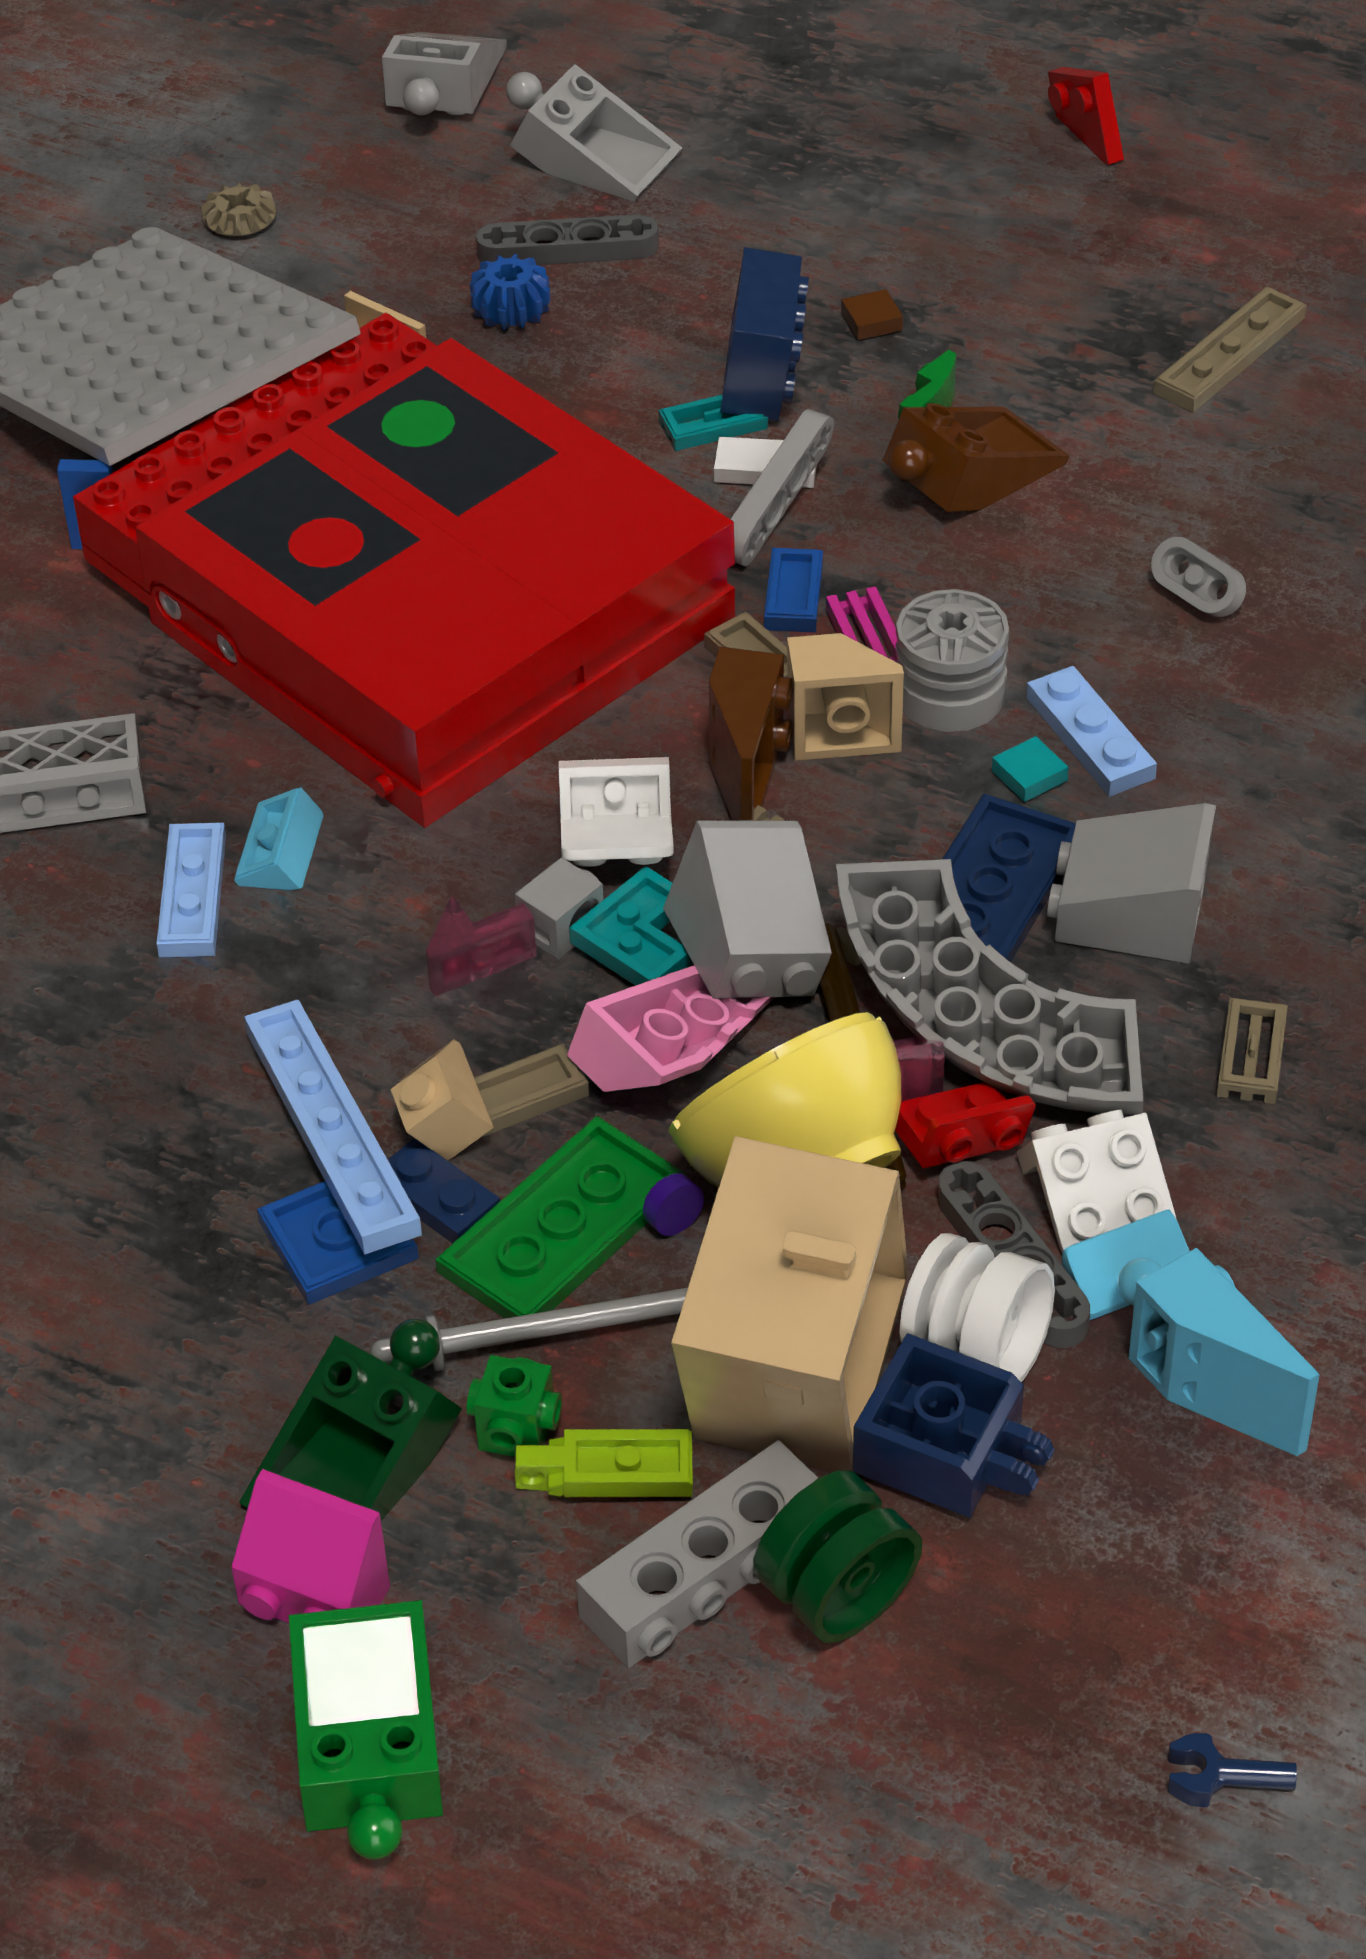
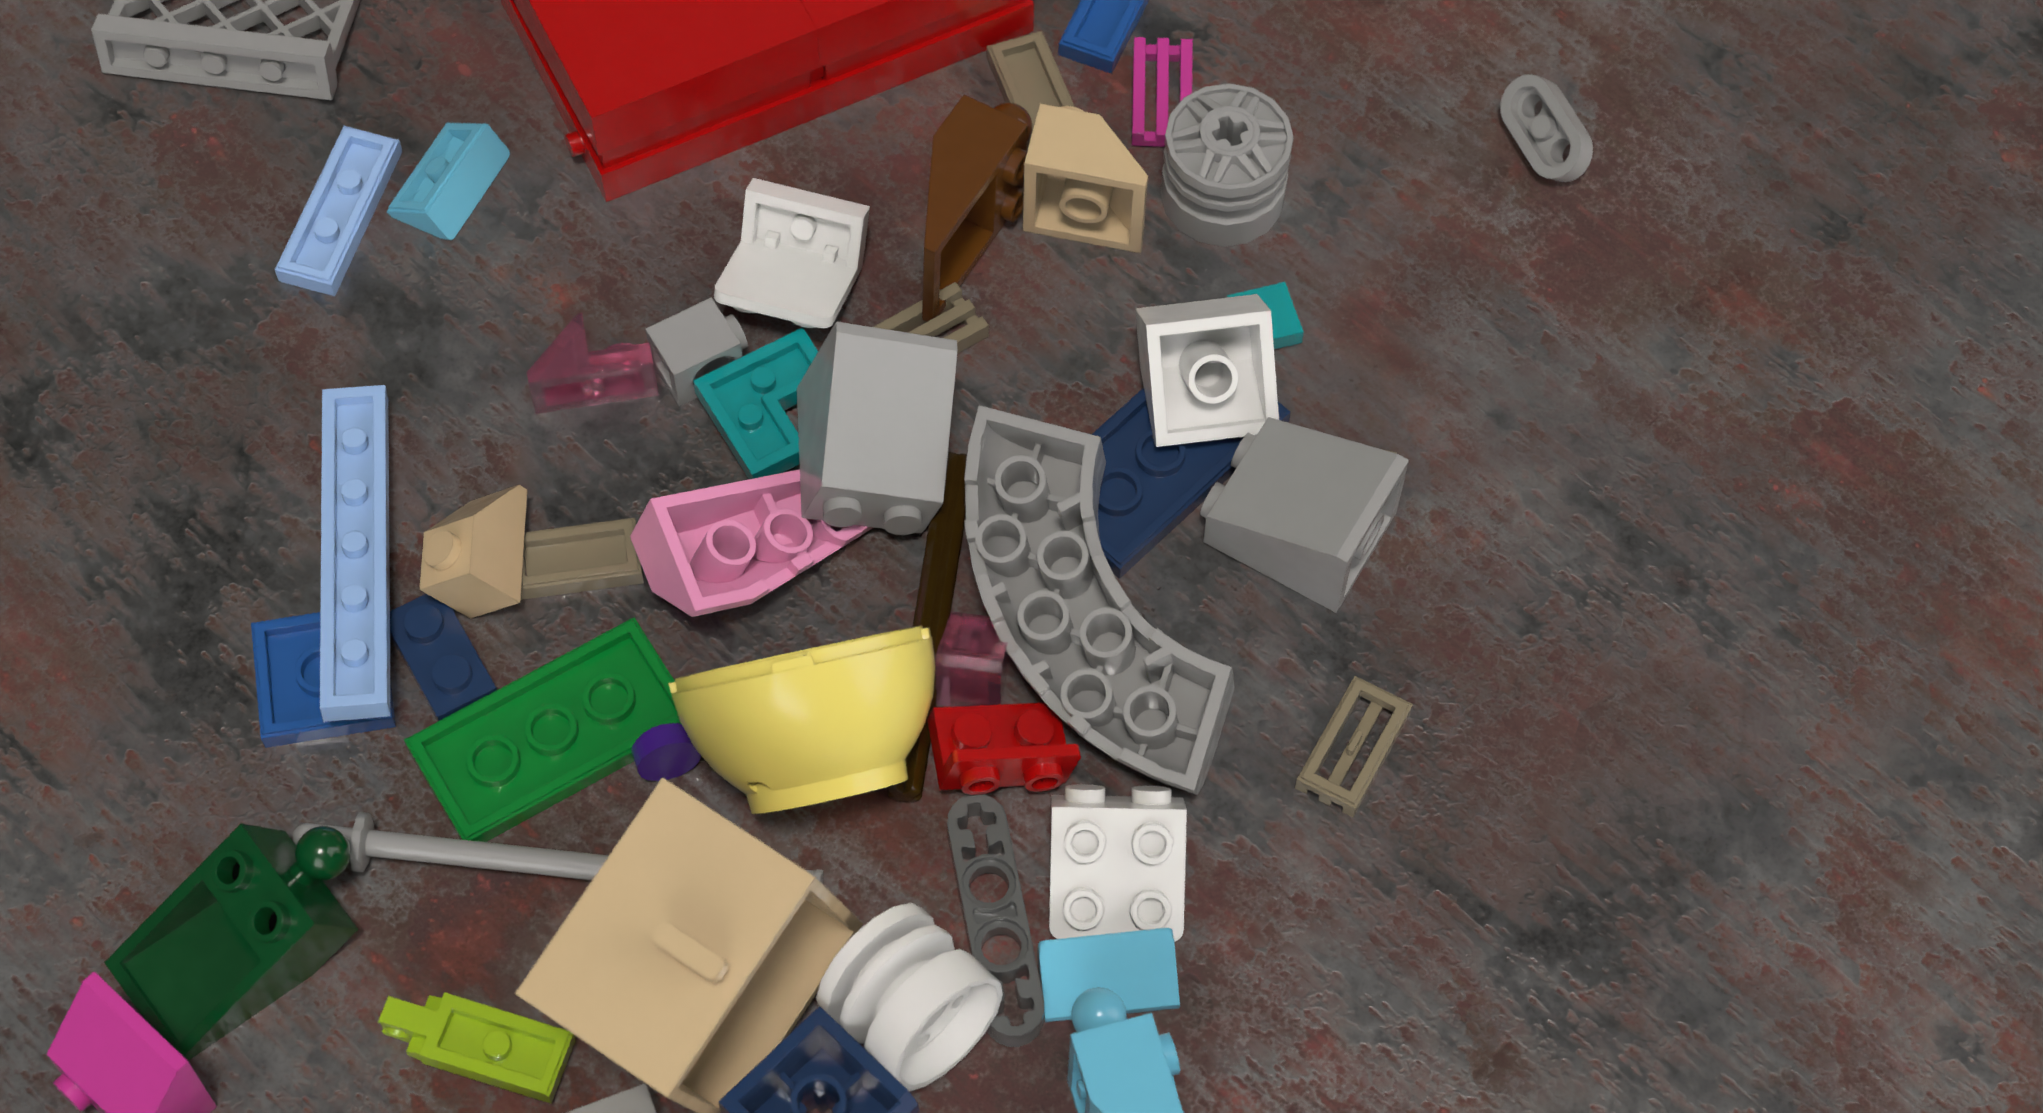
camera: 15 degrees right, 15 degrees up
green brick [466,1355,562,1457] -> none
light blue plate [1026,666,1157,797] -> none
none -> white slope [1135,294,1279,447]

